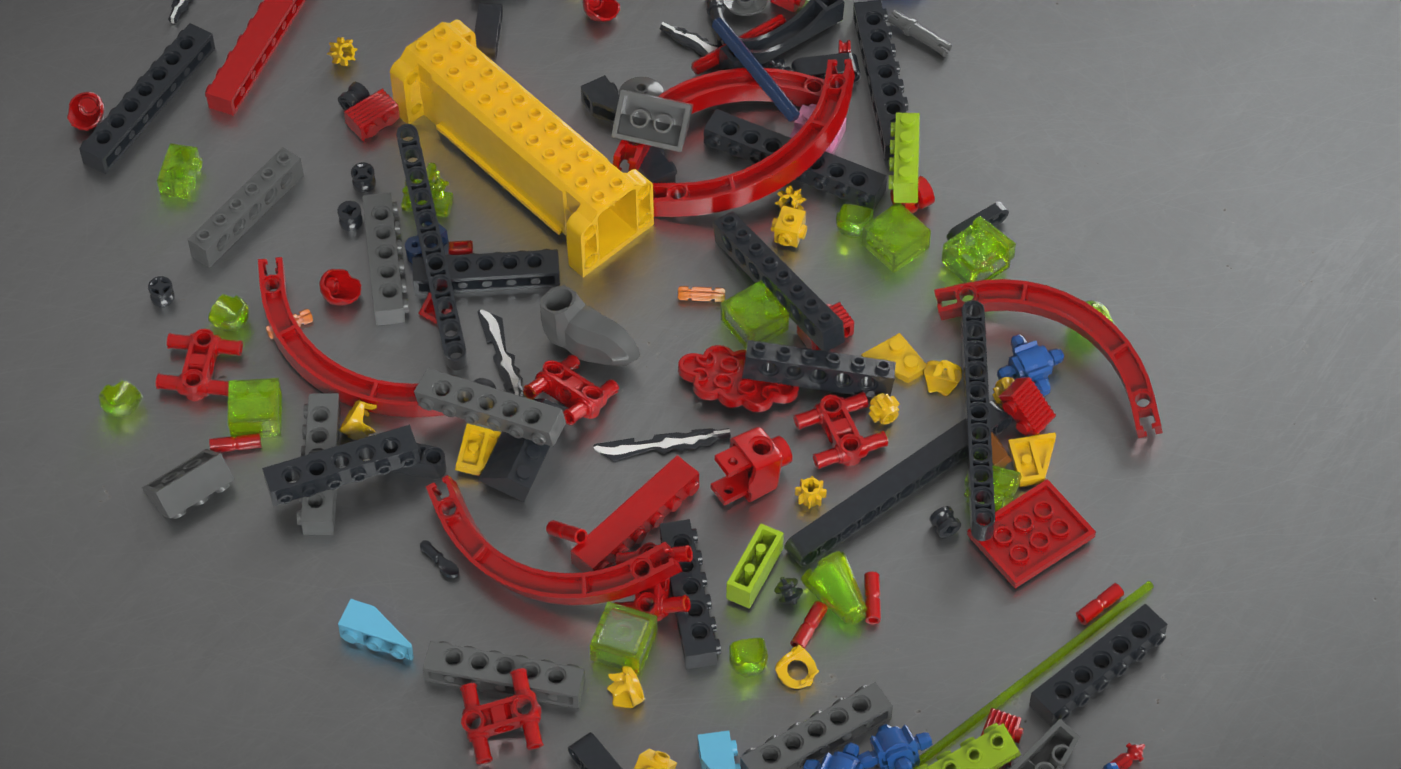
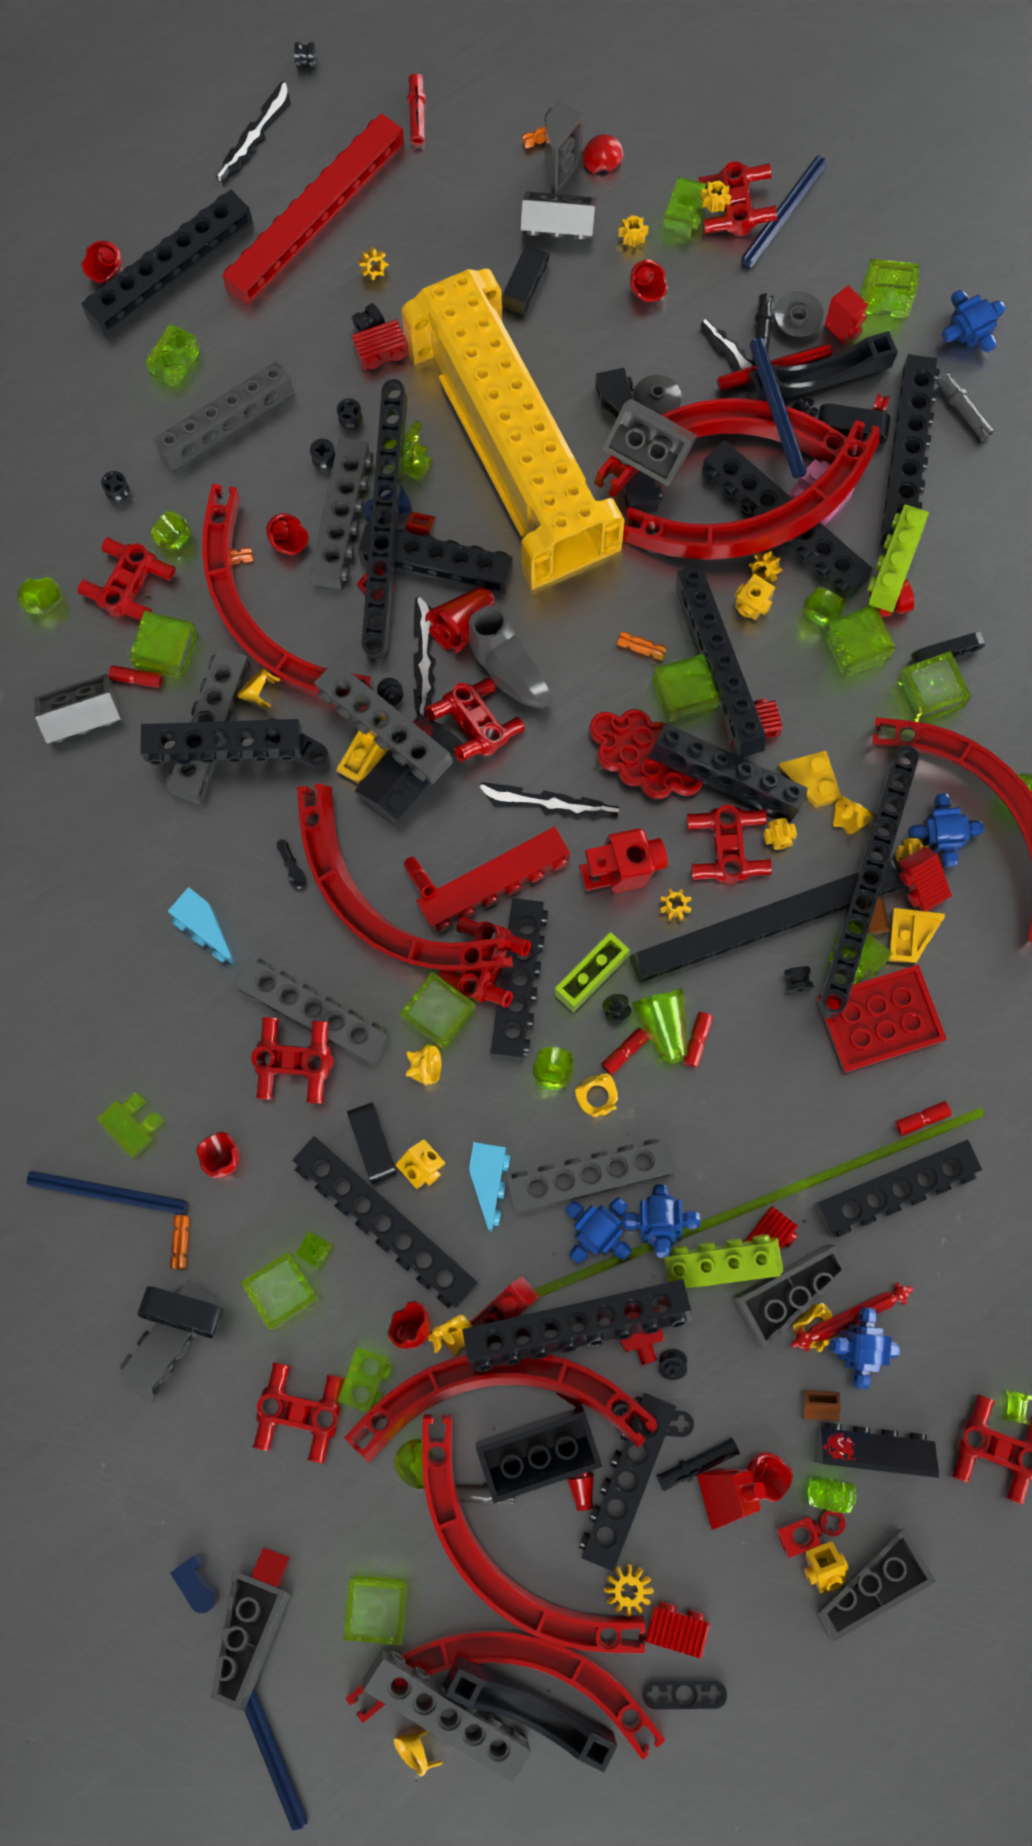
camera: 20 degrees right, 20 degrees up
clear neon green piece [956,216,1016,276] -> none
none -> red cone [425,587,495,654]

